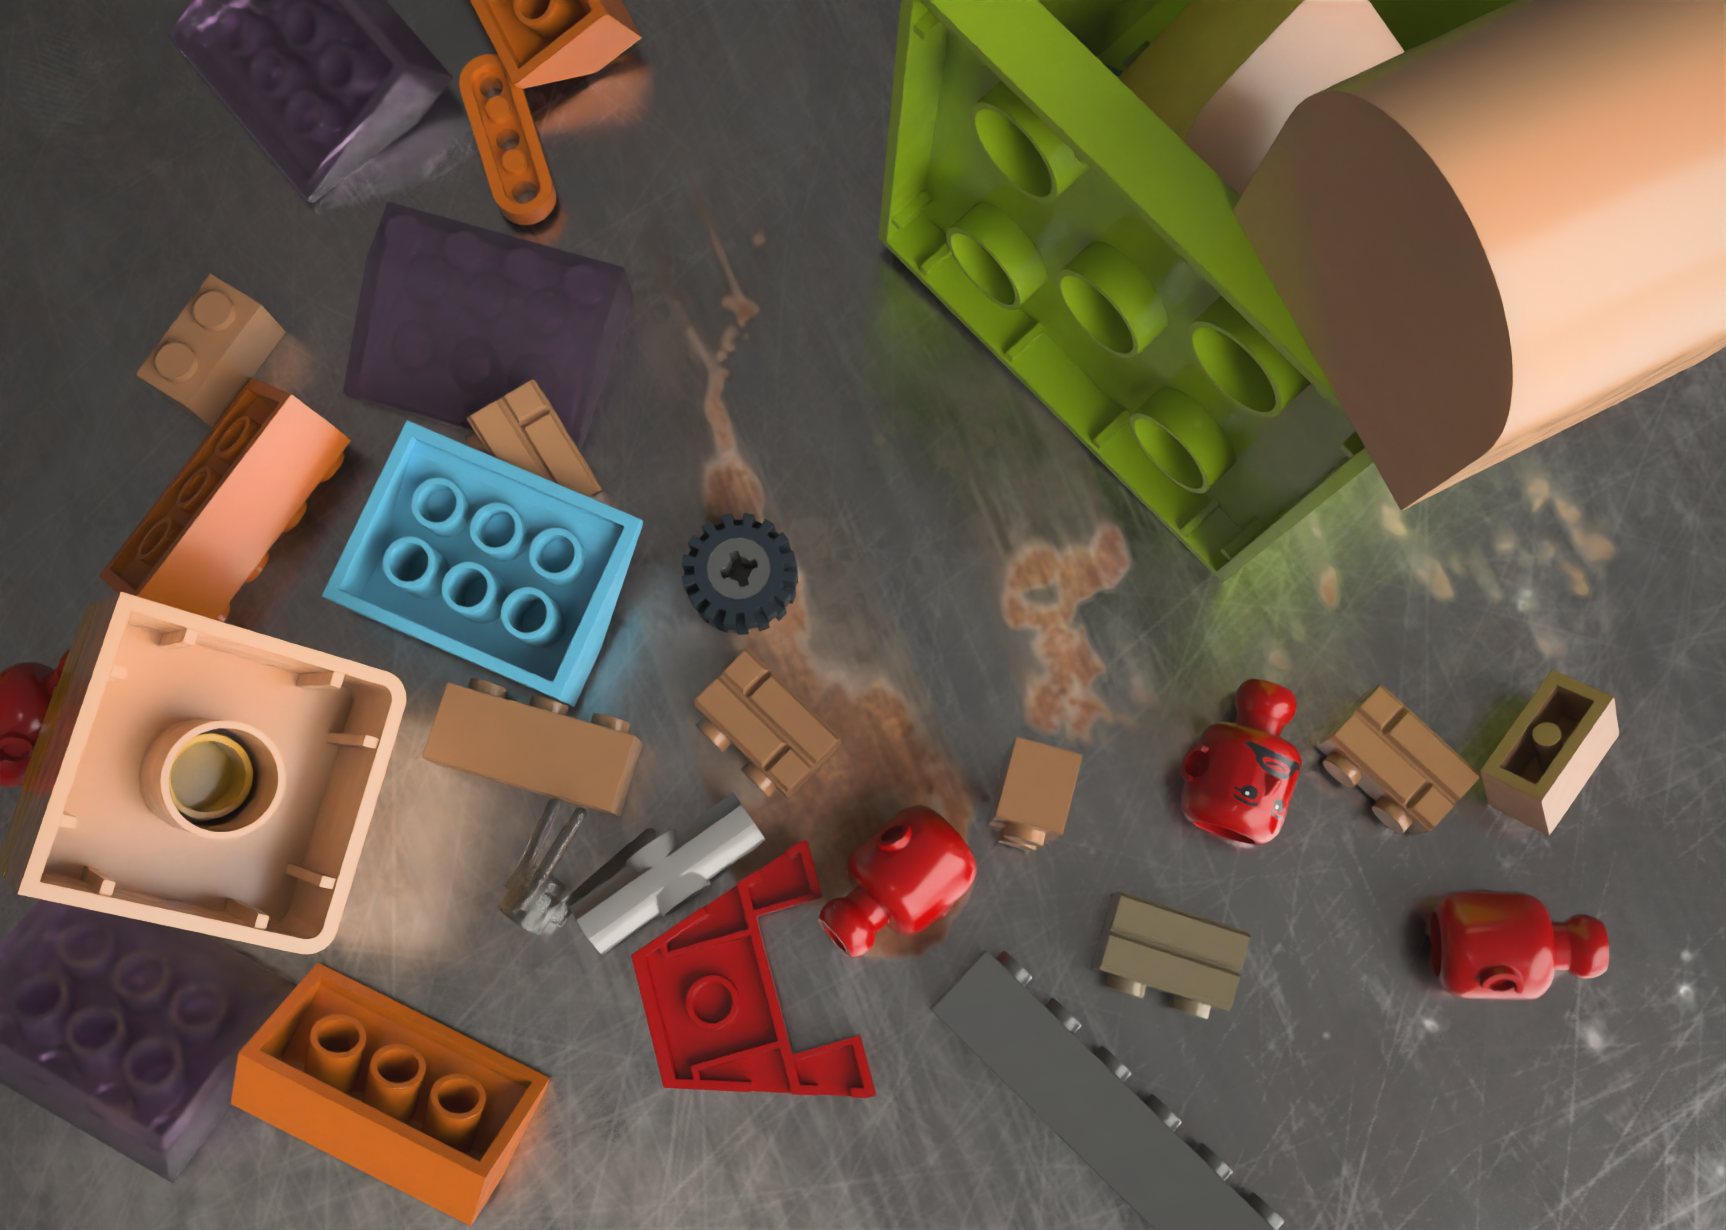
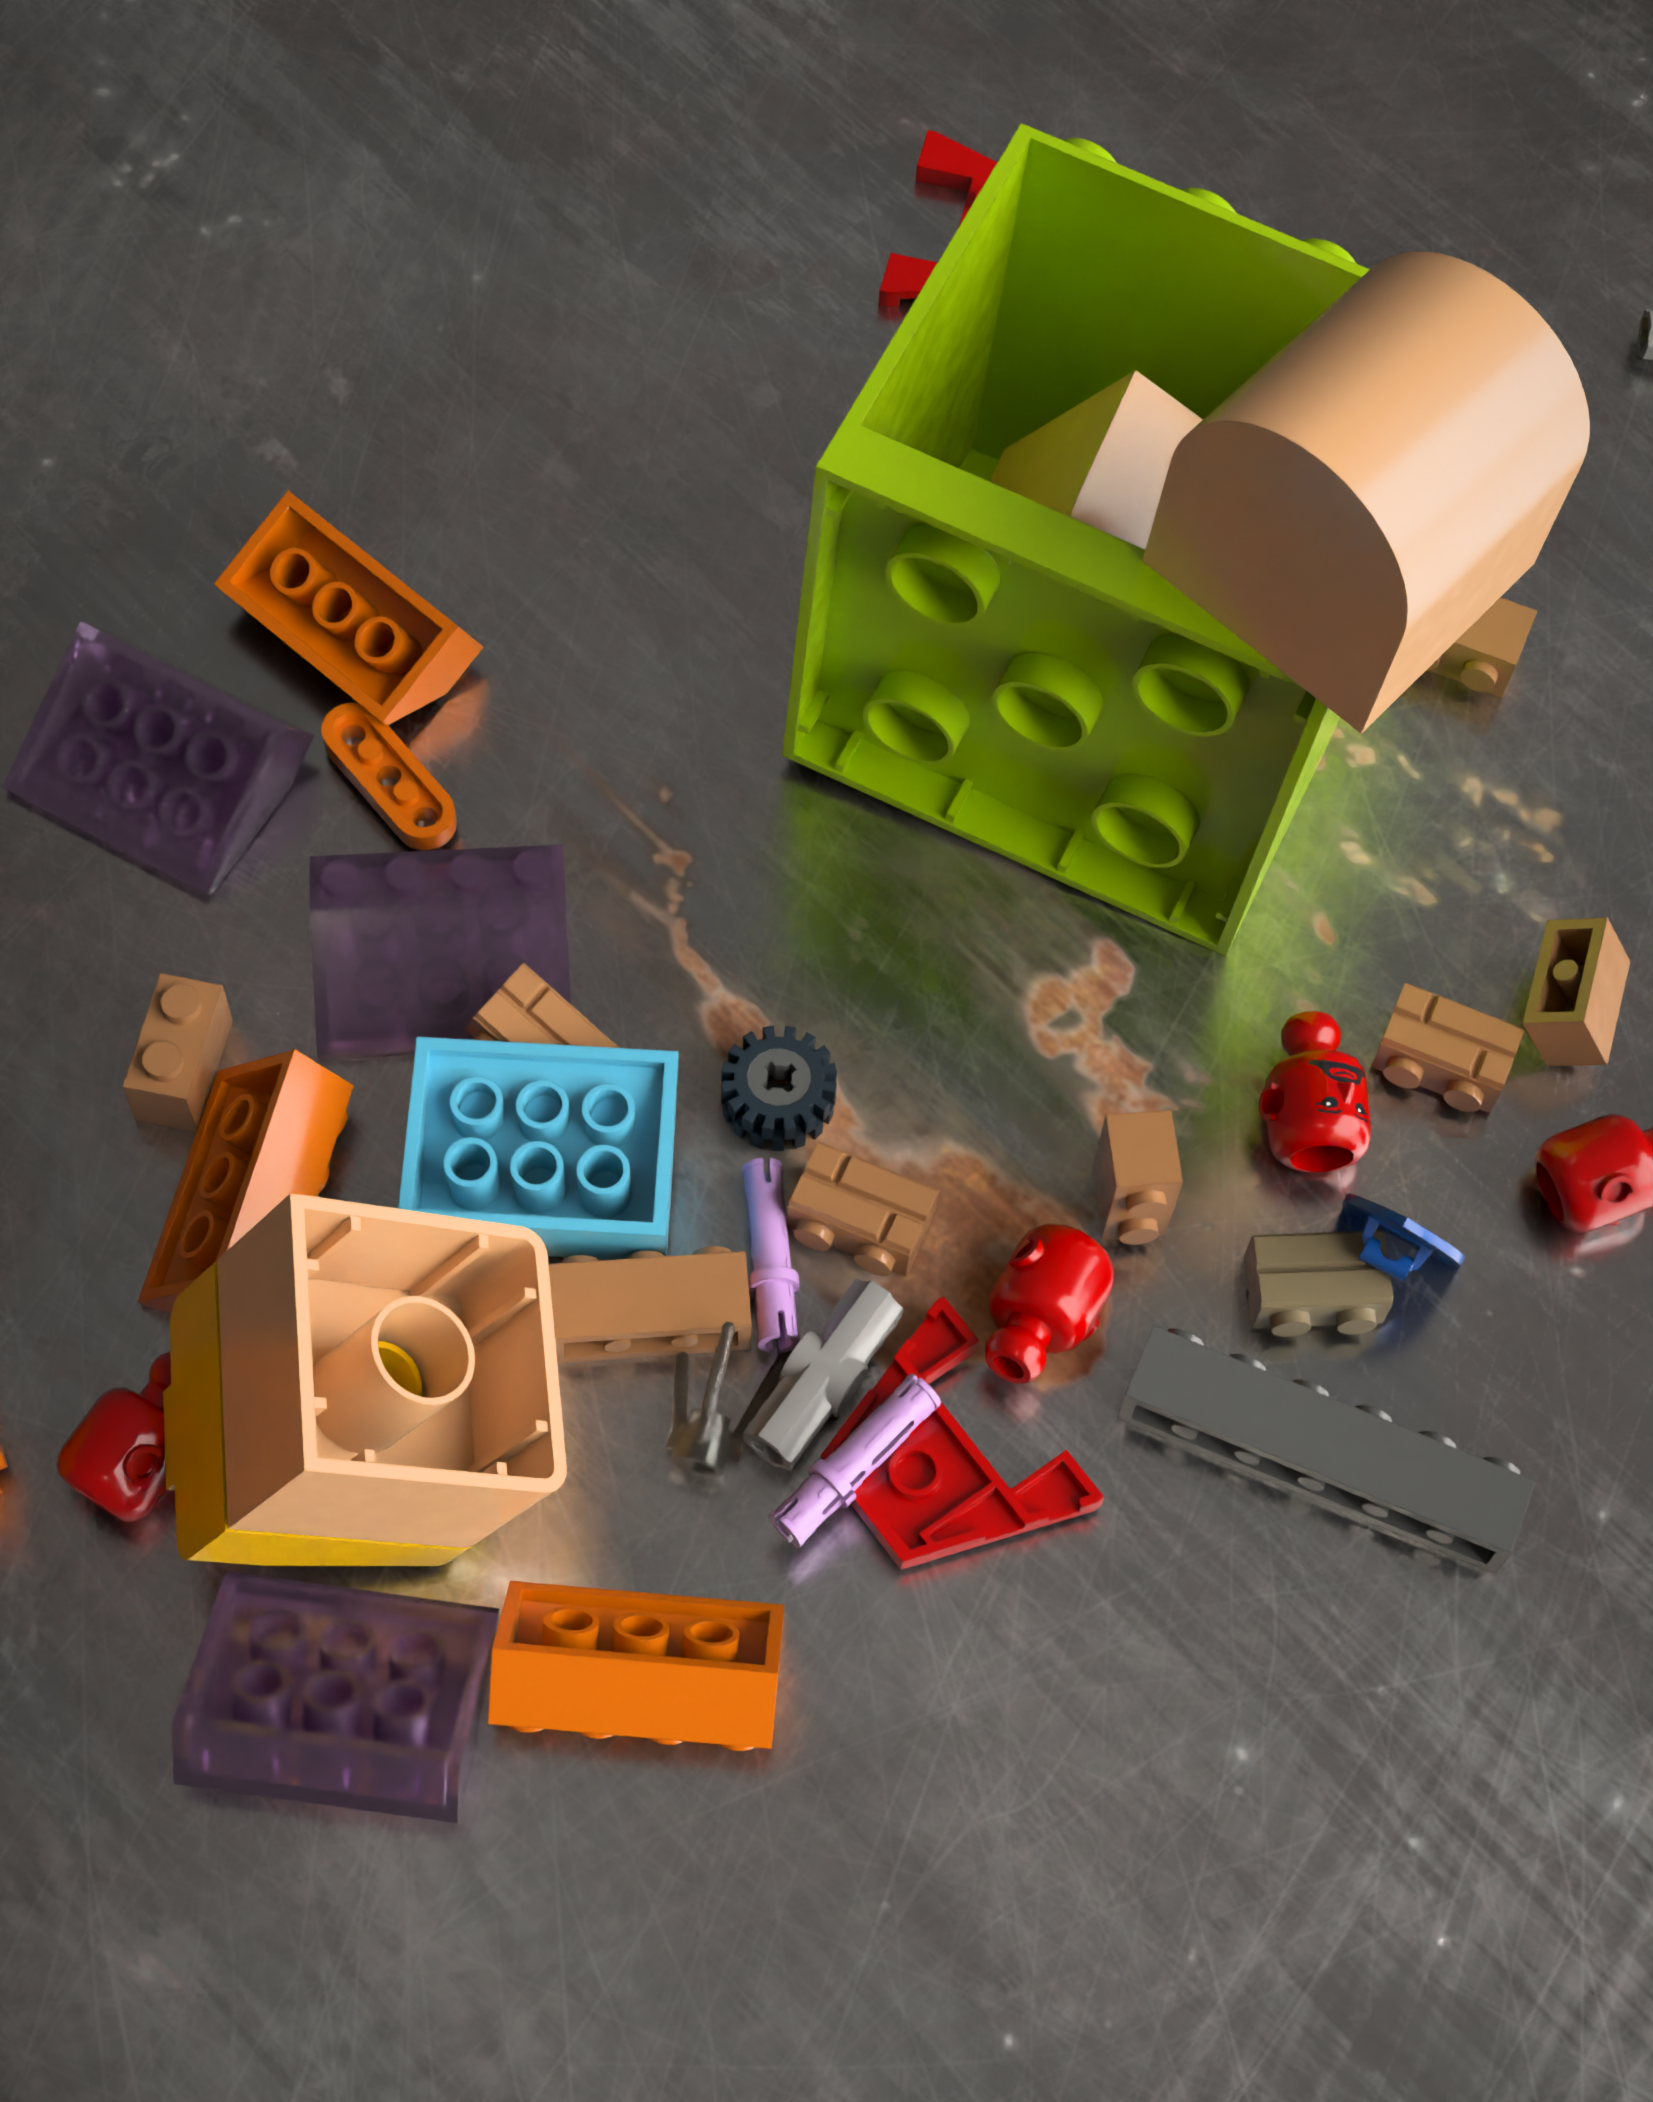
camera: 25 degrees left, 15 degrees down
none -> lavender pin [741,1158,800,1353]
none -> lavender pin [768,1374,941,1548]
none -> blue shield [1342,1193,1465,1283]

